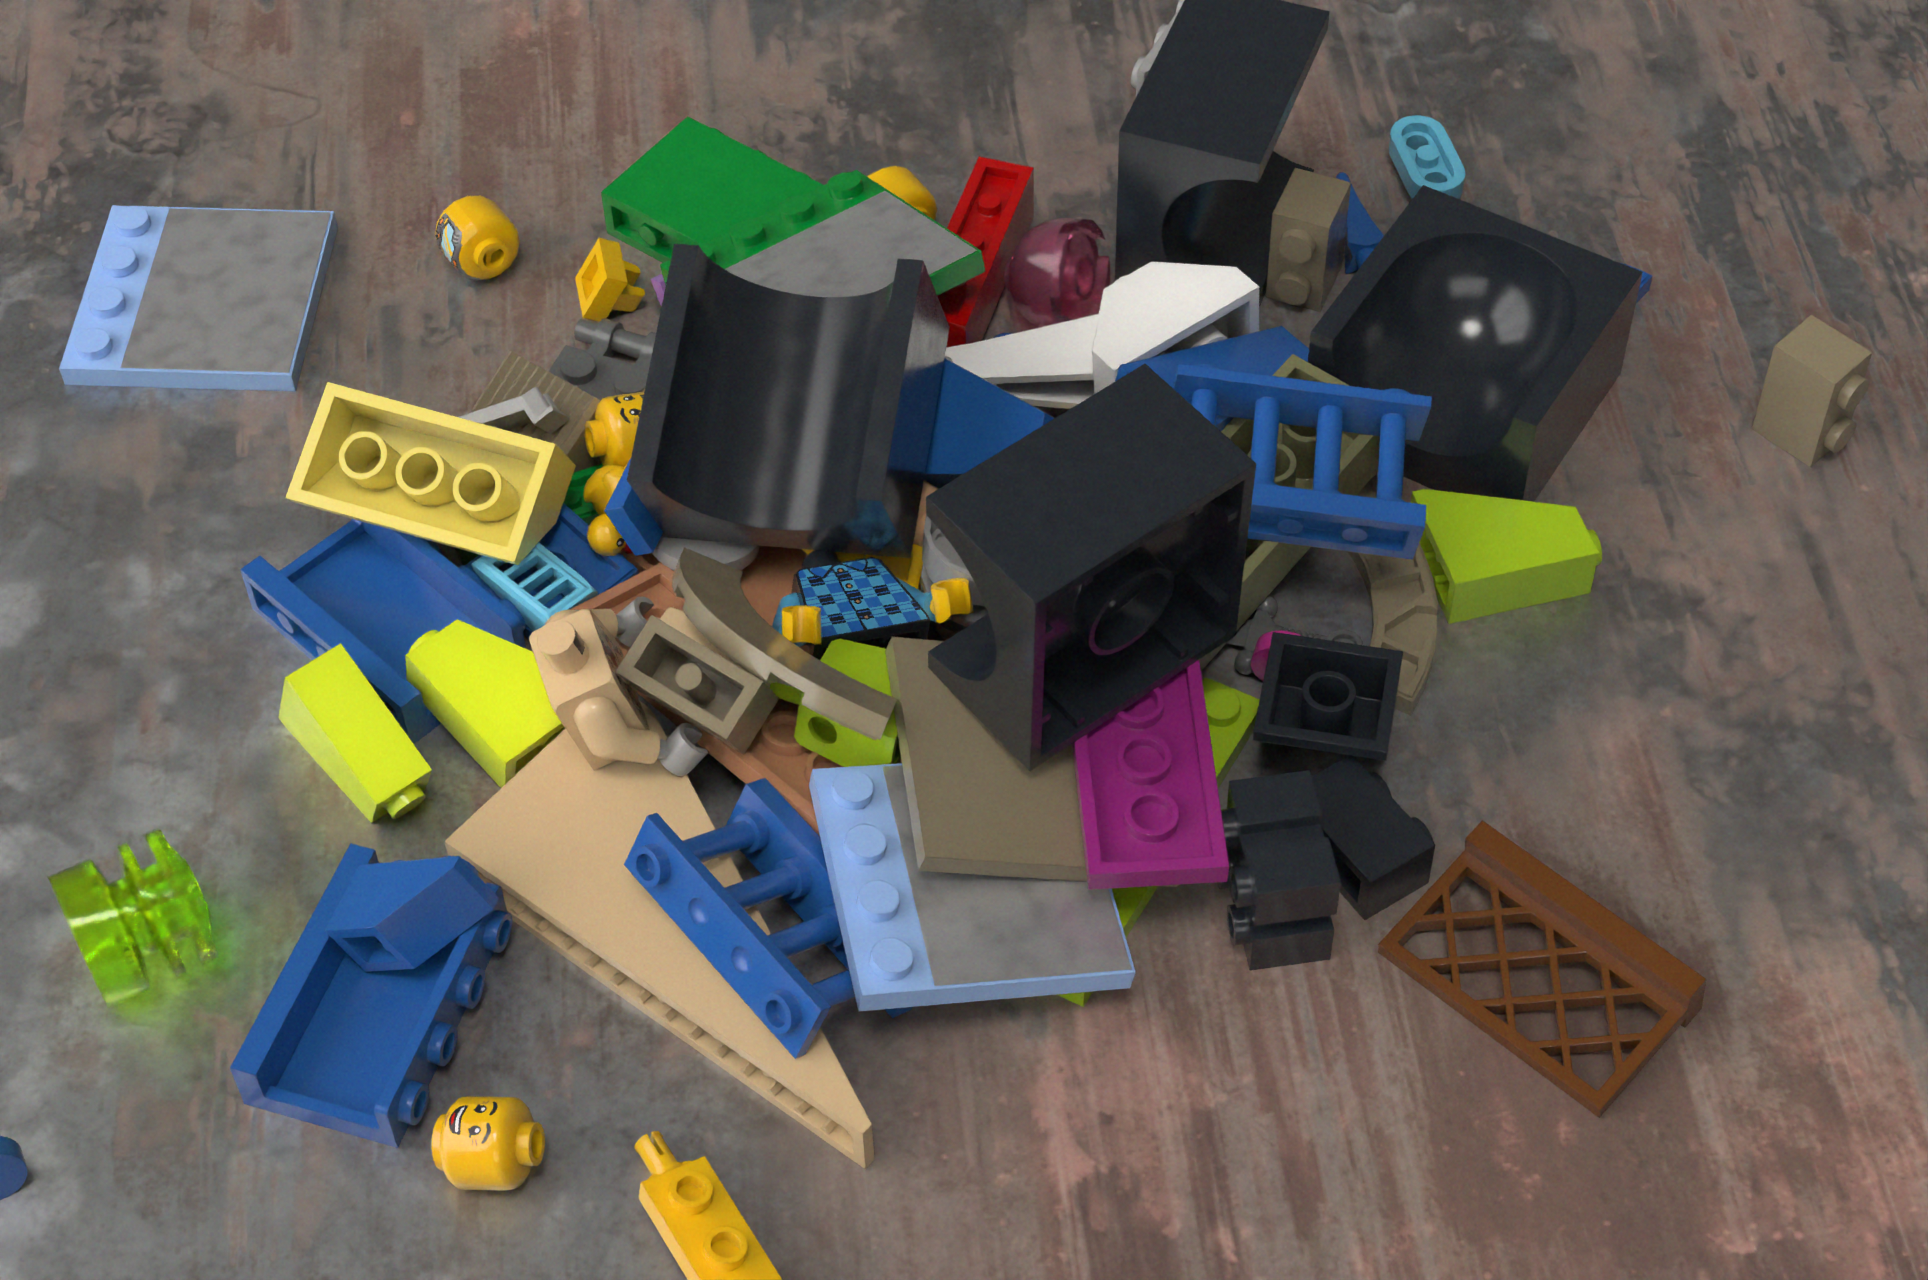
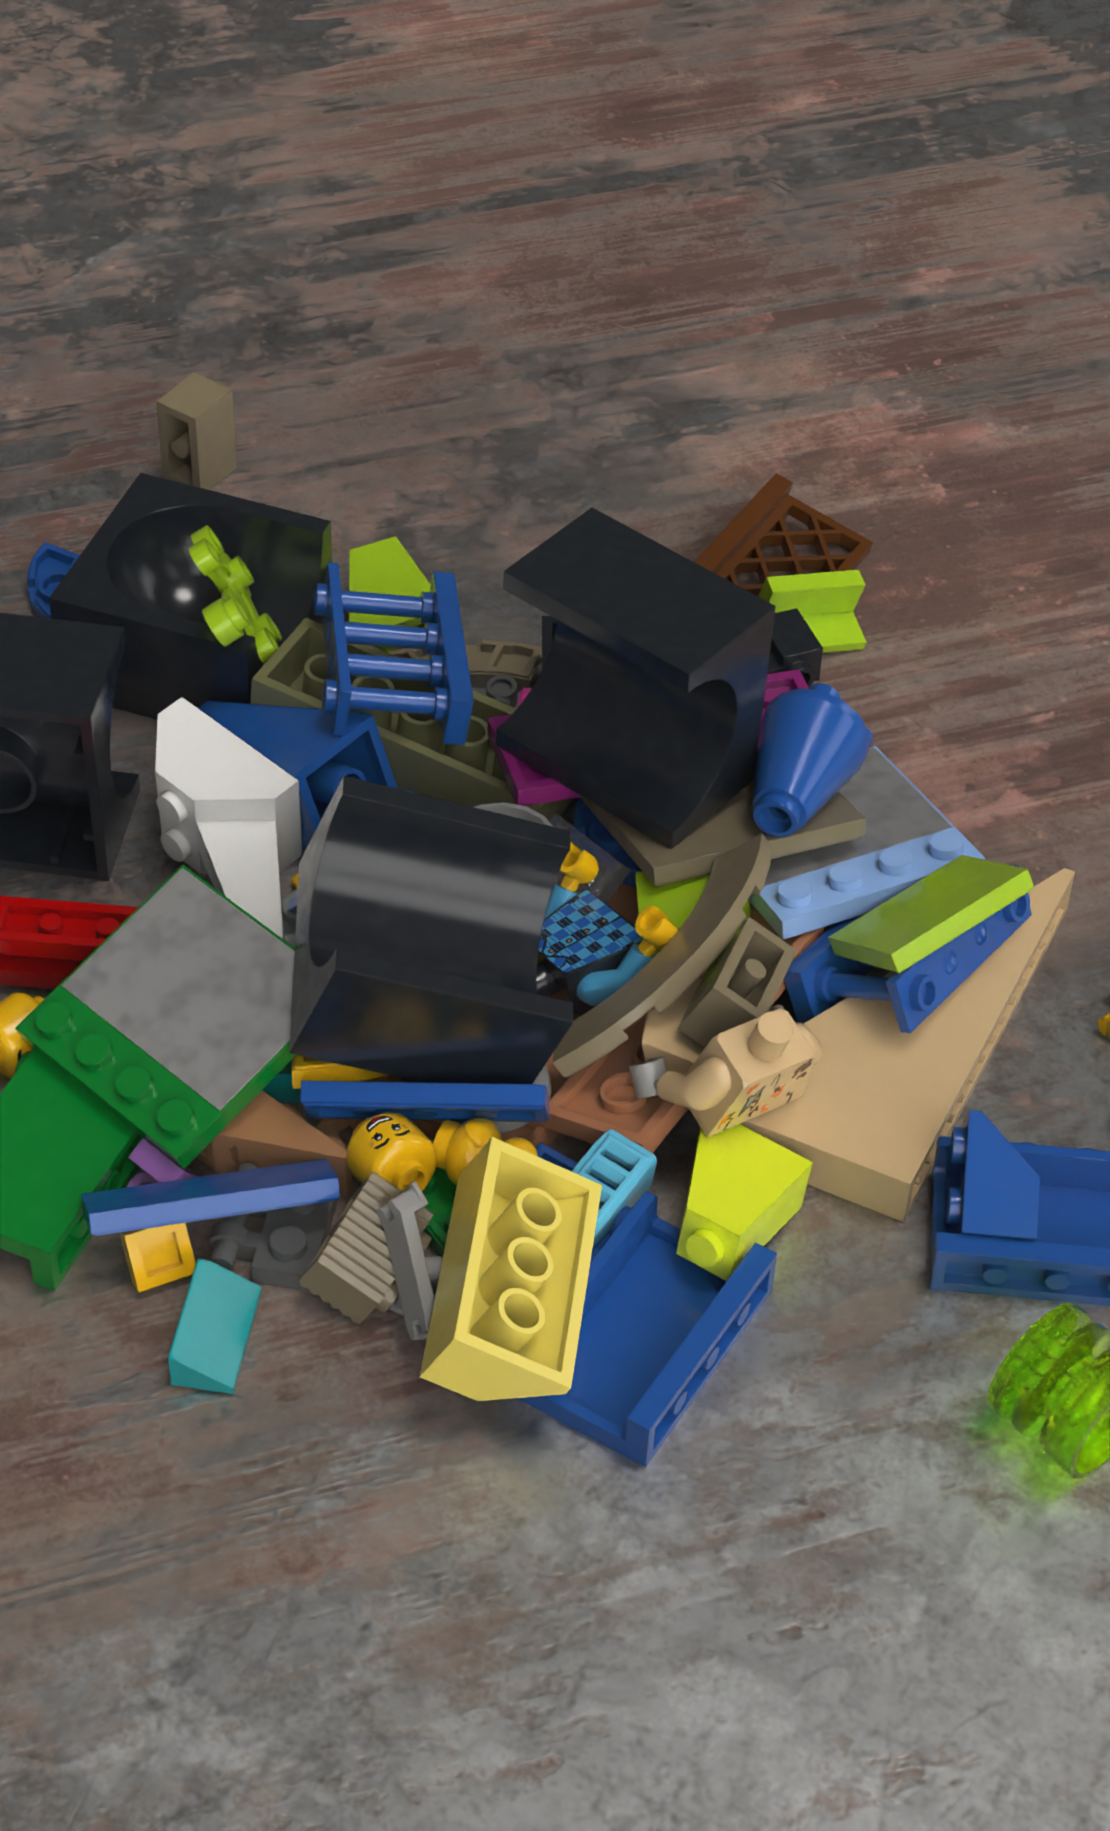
camera: 105 degrees left, 5 degrees down
flat silver plate [59,205,338,392] -> none
neon yellow slope [278,643,432,823] -> none
yellow head [435,195,520,281] -> none
clear pink cylinder [1004,218,1111,328] -> none
none -> blue tile [81,1159,340,1236]
none -> teal slope [168,1258,262,1394]
none -> lime plant [188,525,282,664]
none -> blue cone [752,683,873,837]
none -> lime panel [758,570,867,653]
none -> lime tile [828,855,1034,973]

